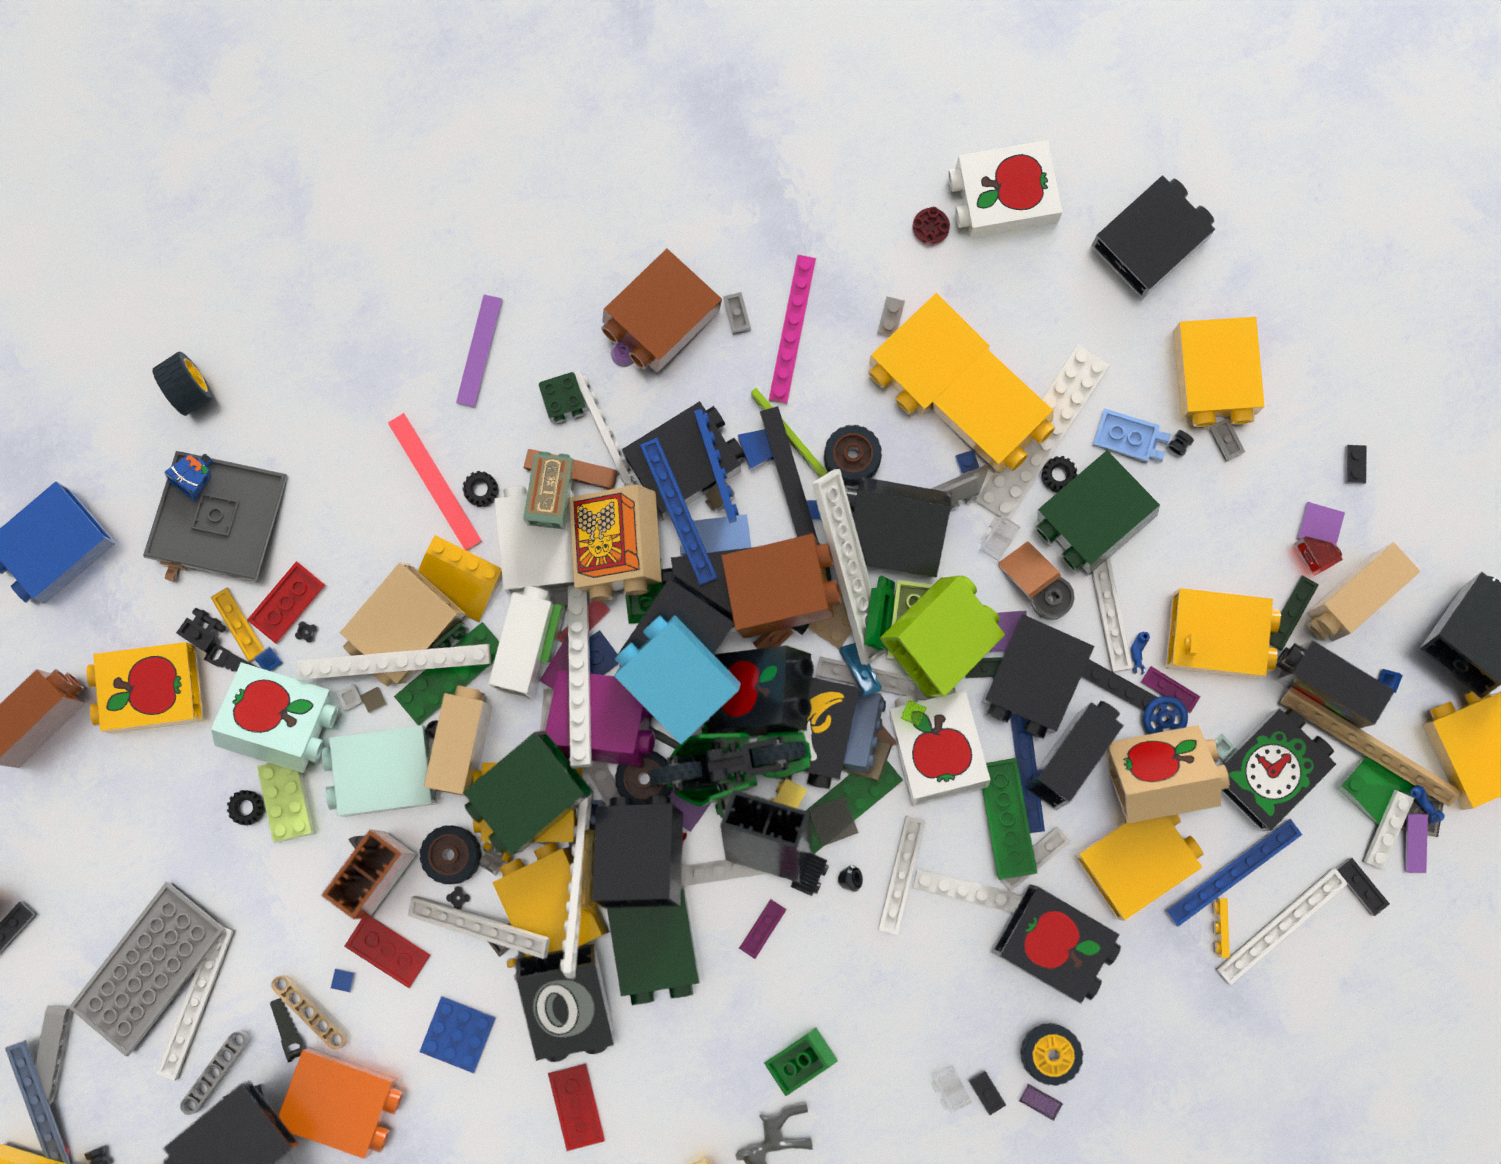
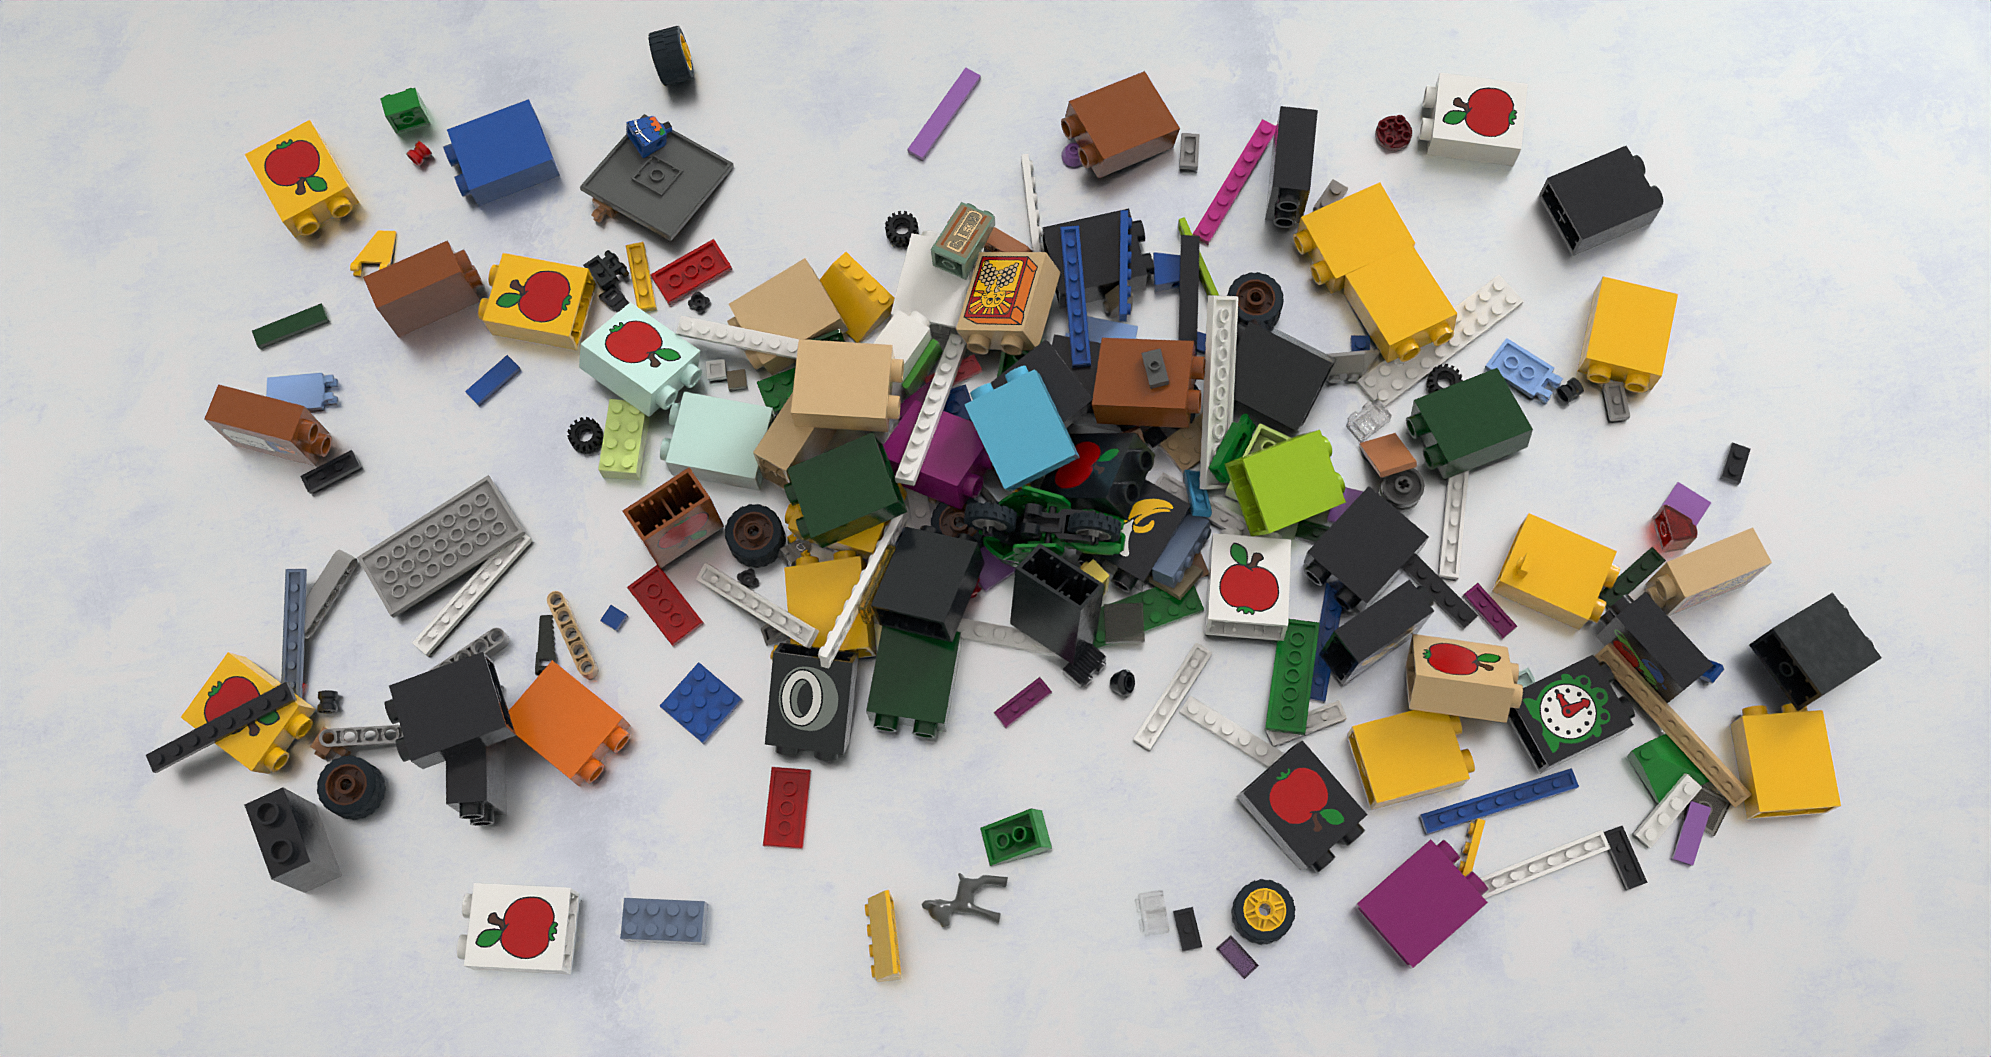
camera: 20 degrees right, 10 degrees down
blue tile [254,646,282,671] -> none
coral tile [388,413,482,551] -> none
dark green bracket [539,372,587,423] -> none
clear neon green tile [901,700,927,727] -> none
blue arm [1131,631,1150,675] -> none
blue plate [1143,696,1188,734] -> none
blue arm [1410,785,1445,824] -> none
none -> blue tile [465,355,521,406]
none -> tan brick [791,339,904,432]
none -> dark grey plate [1141,348,1169,389]
none -> black brick [1265,106,1318,228]
none -> magenta brick [1355,839,1489,969]

